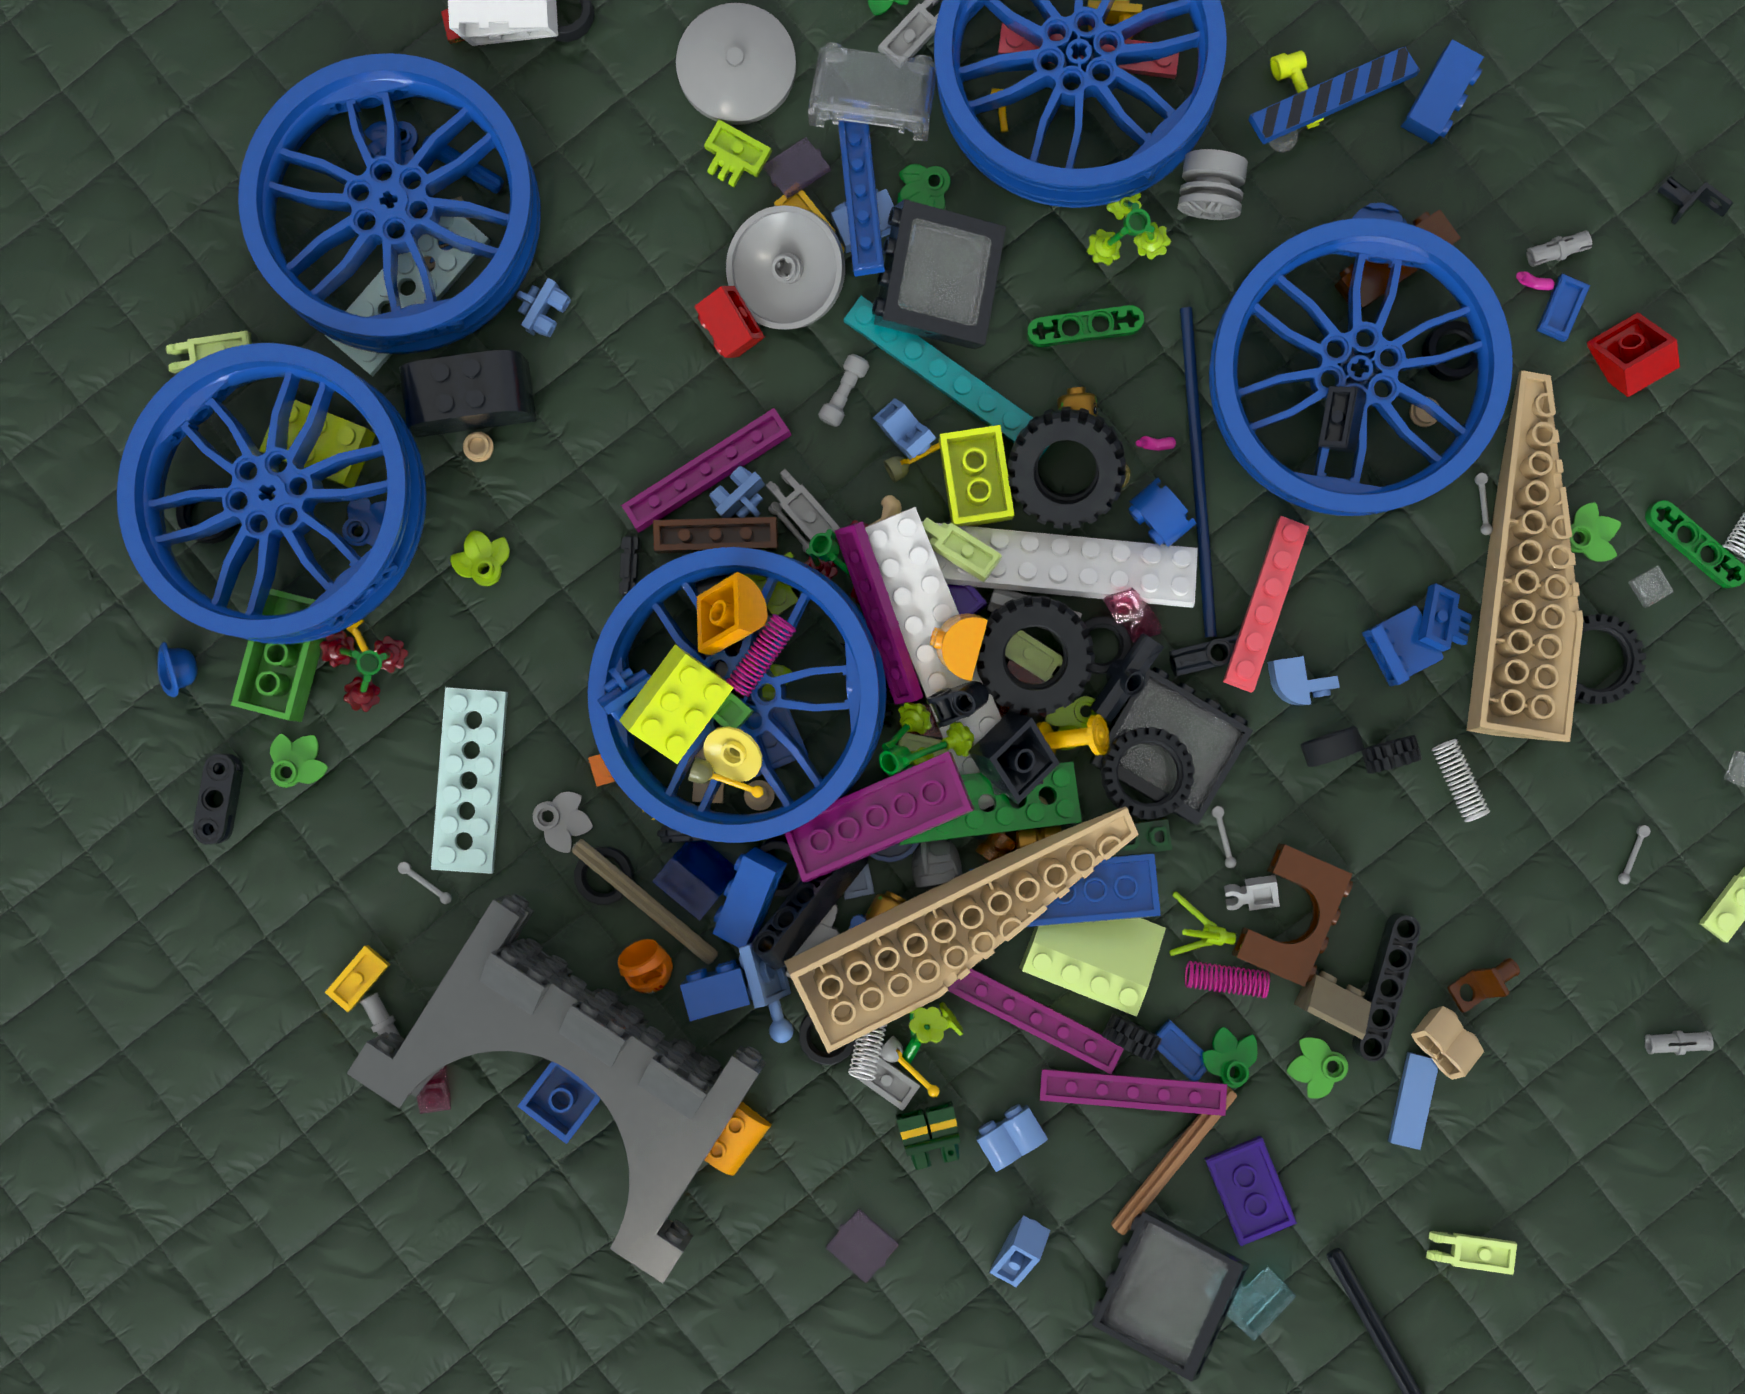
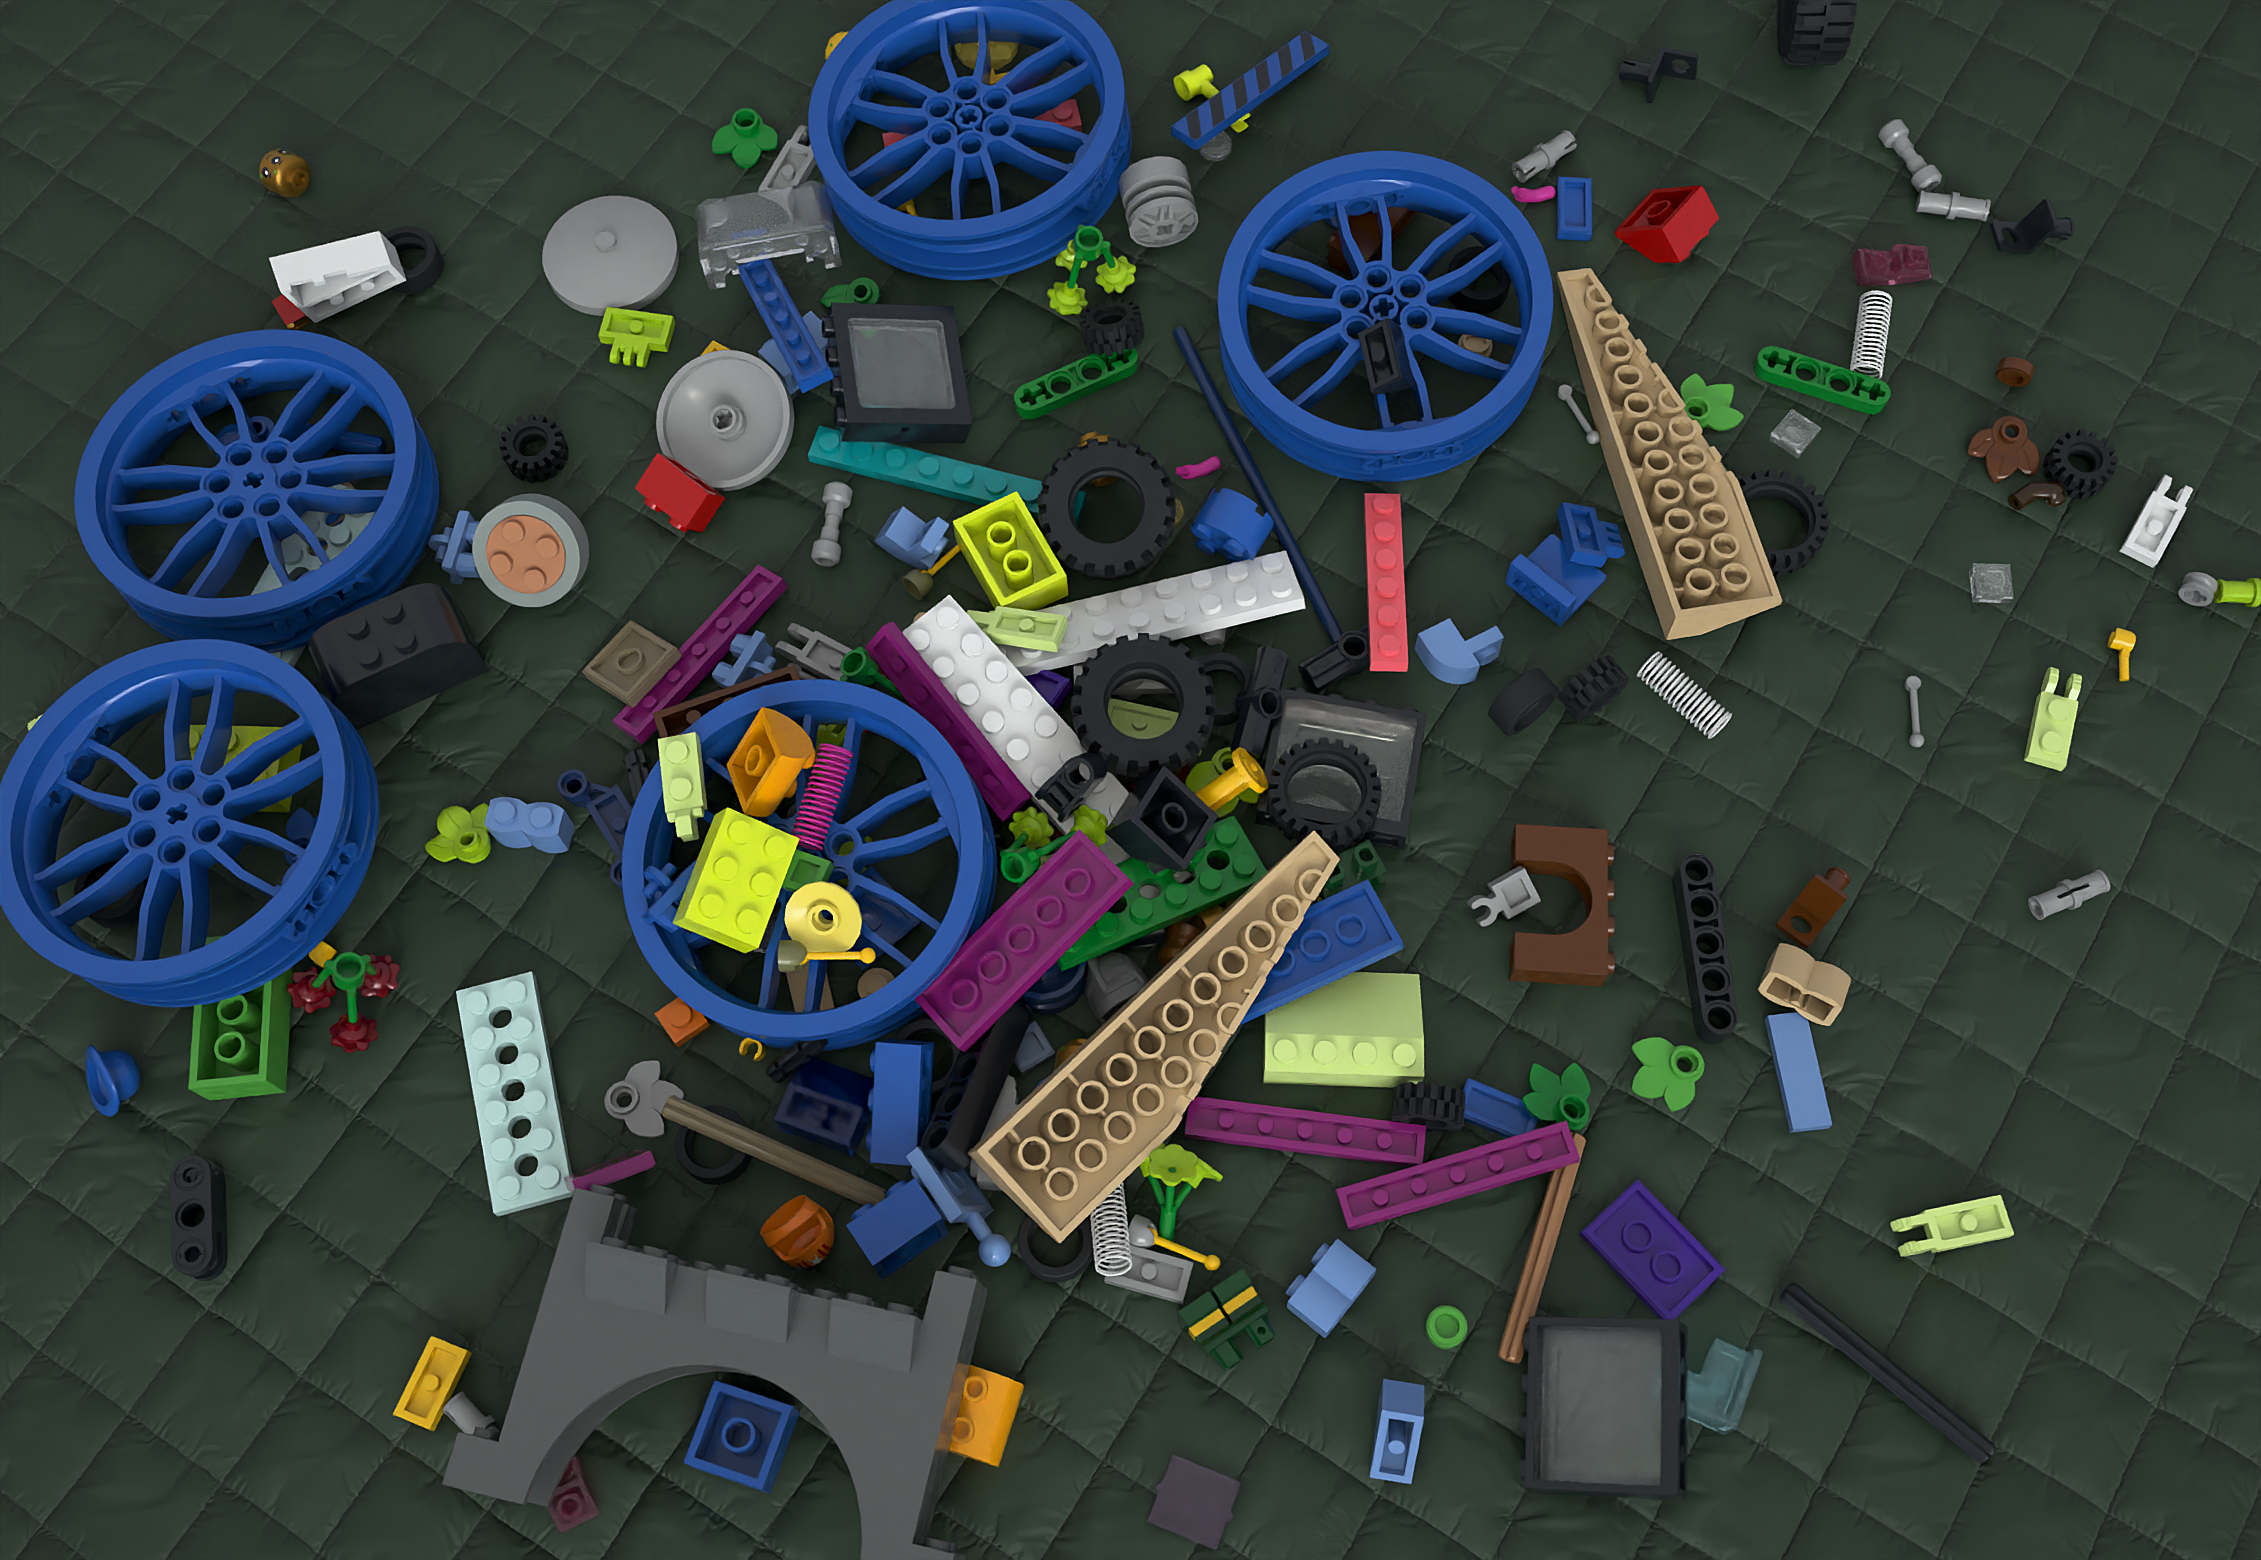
camera: 15 degrees left, 20 degrees down
bright green plate [270,734,328,788] -> none
light grey hinge [398,862,452,904] -> none
tan plate [463,432,494,462] -> none
clear purple piece [763,137,831,199] -> none
light orange brick [930,613,988,681] -> none
clear pink slope [1104,587,1162,643] -> none
lime plant [1169,892,1236,956] -> none
dark pink piece [1185,960,1270,999] -> none
light grey hinge [1211,806,1237,868] -> none
dark tan slope [1294,970,1371,1040] -> none
blue brick [1401,39,1484,144] -> none
none -> wheel [472,494,589,607]
none -> medium blue brick [484,797,575,853]
none -> black tyre [499,414,569,483]
none -> dark blue plate [557,769,632,891]
none -> magenta tile [563,1149,655,1193]
none -> dark tan tile [581,620,682,708]
none -> yellowish green hinge [658,732,708,842]
none -> black tyre [1079,298,1145,356]
none -> bright green tile [1425,1305,1467,1349]

